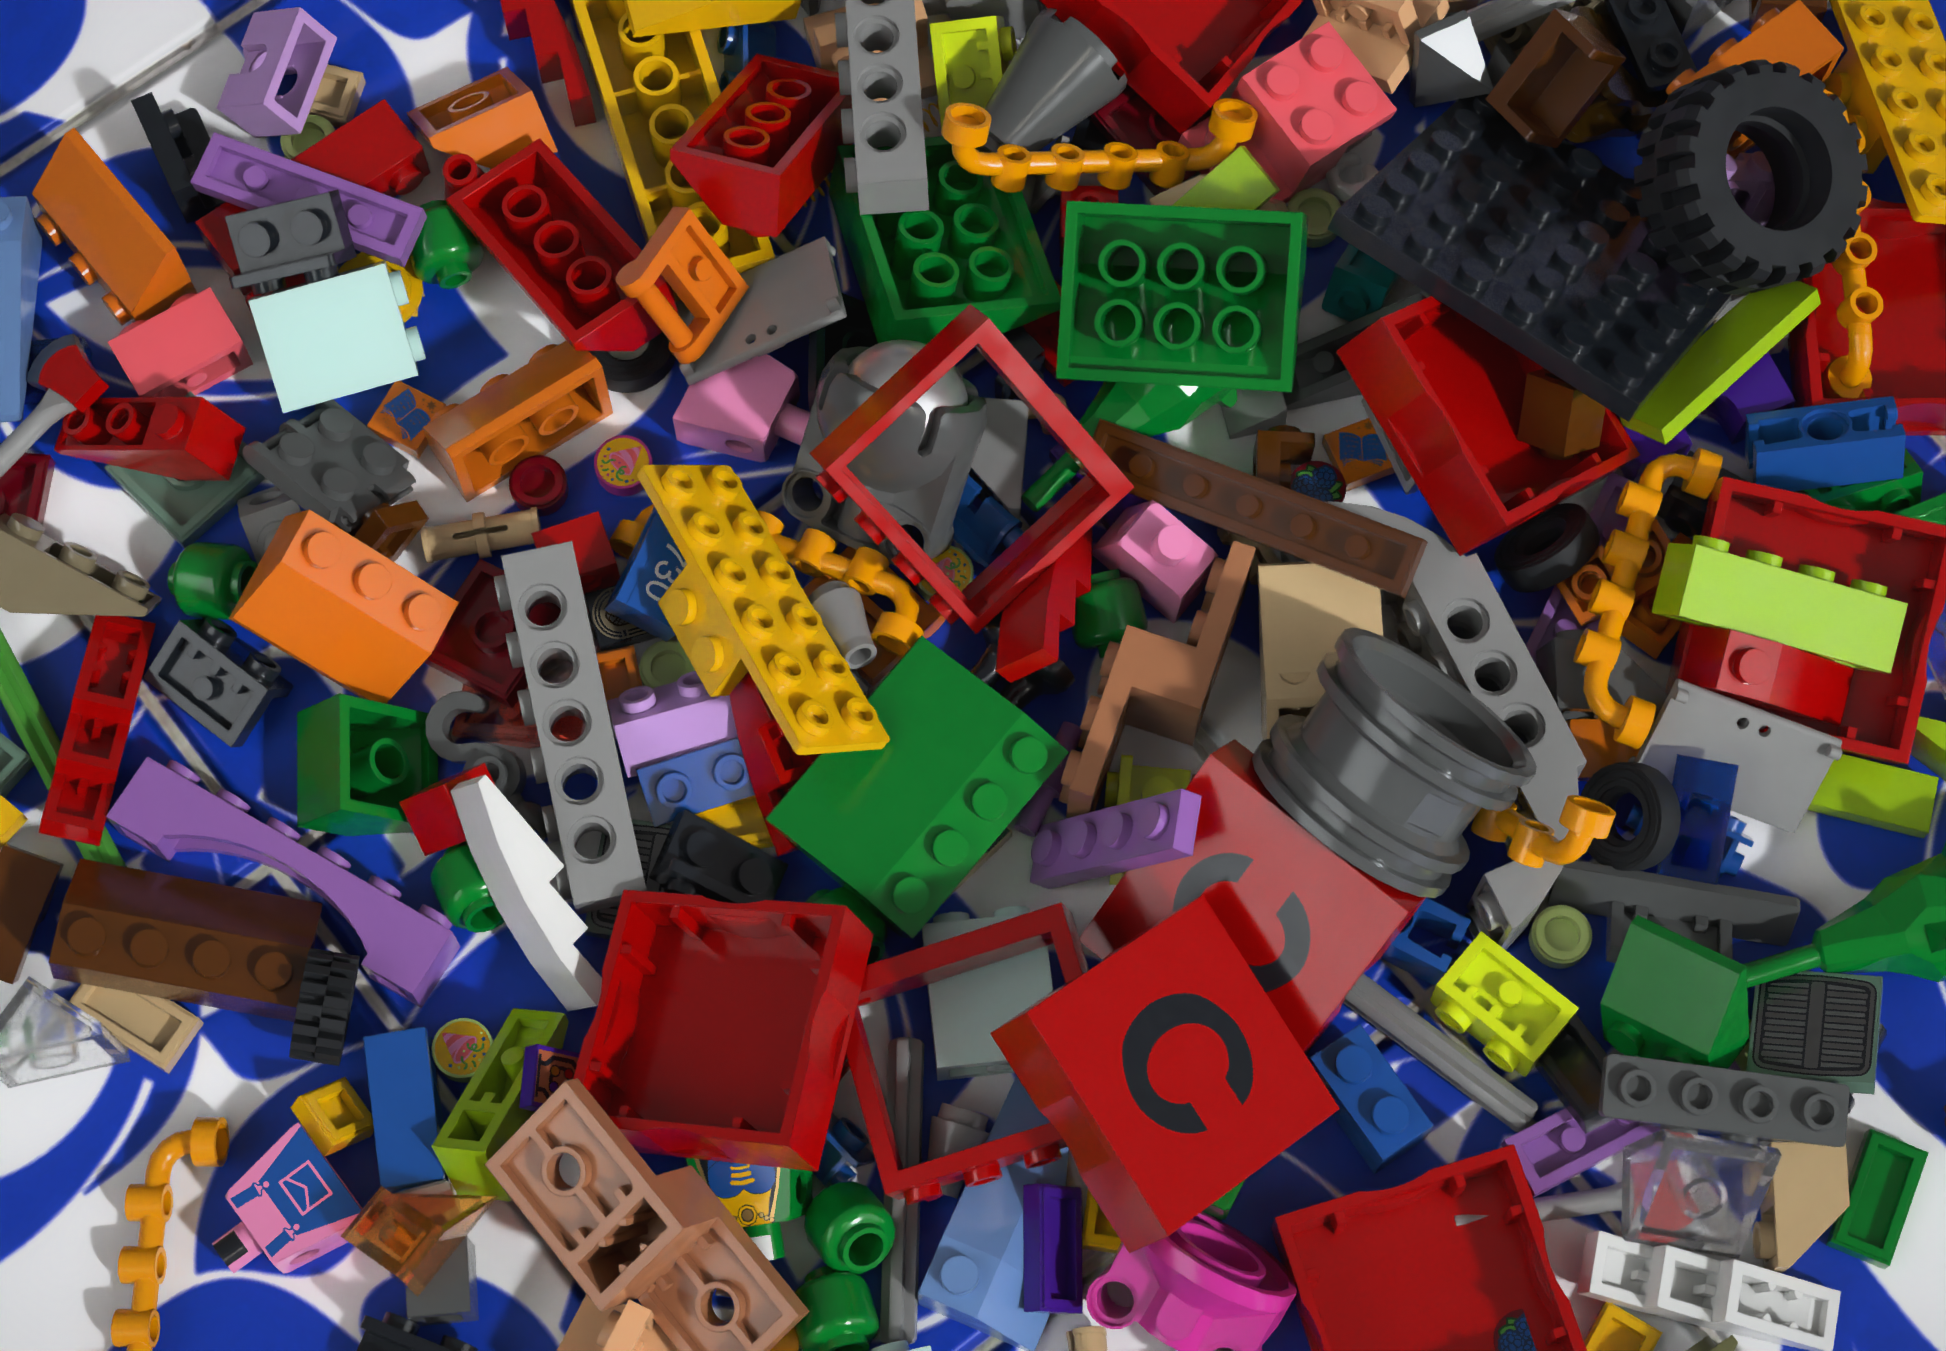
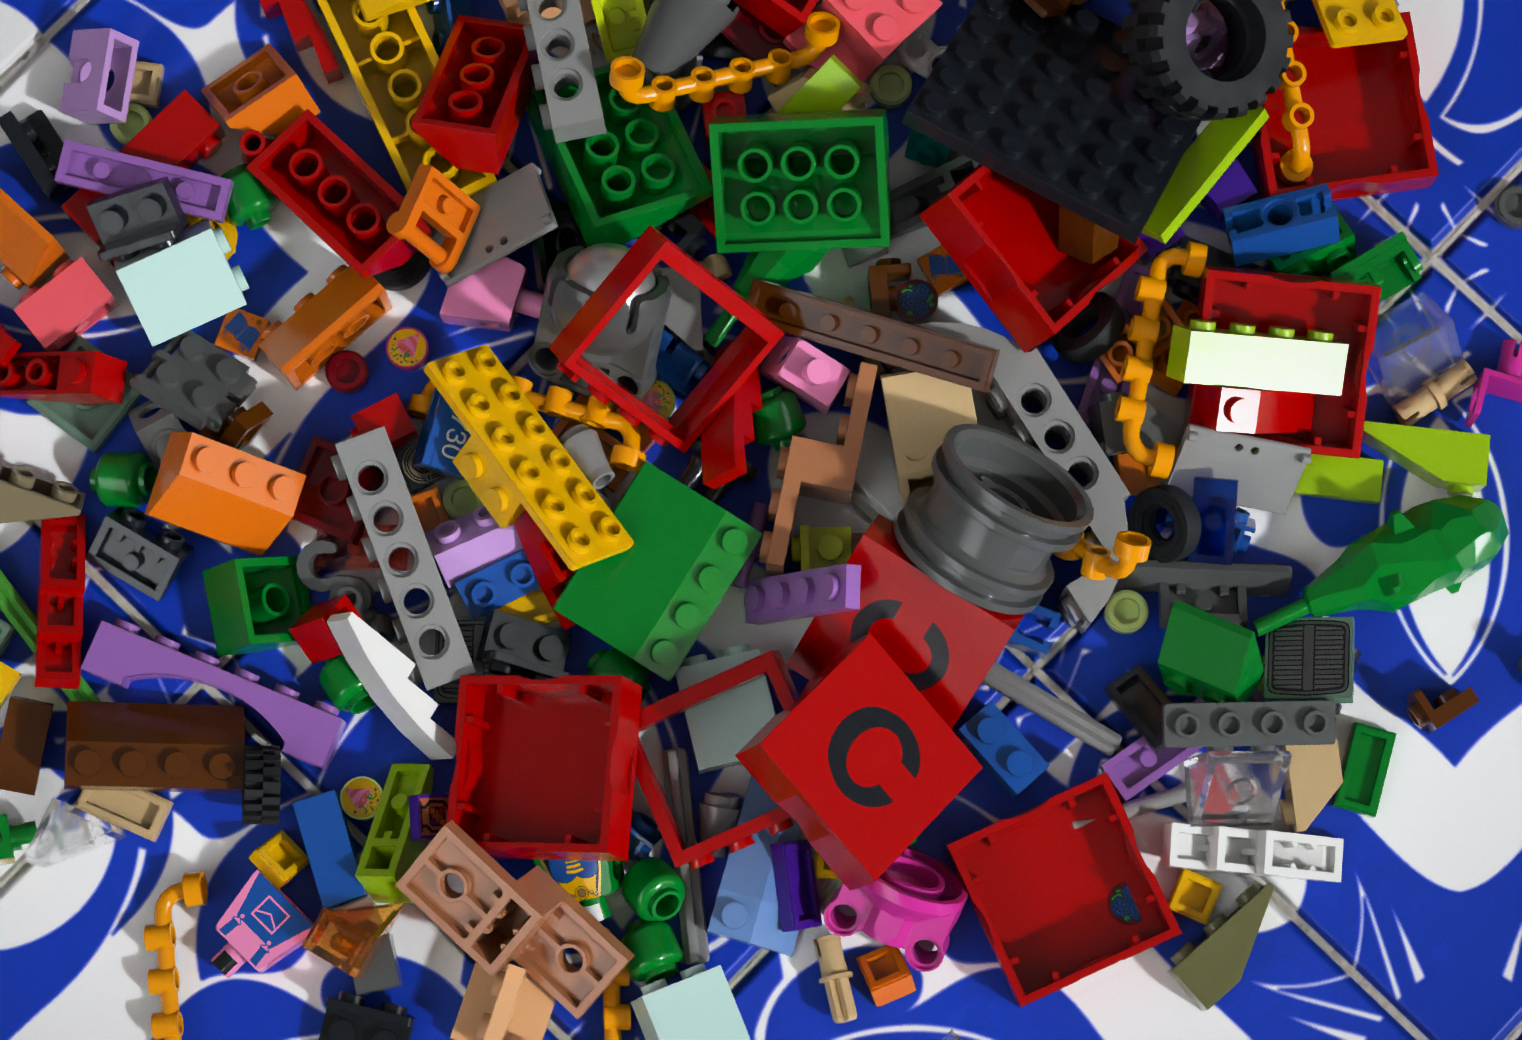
camera: 10 degrees left, 10 degrees up
tan pin [420,507,541,564] -> none
neon yellow bracket [1430,931,1579,1077] -> none

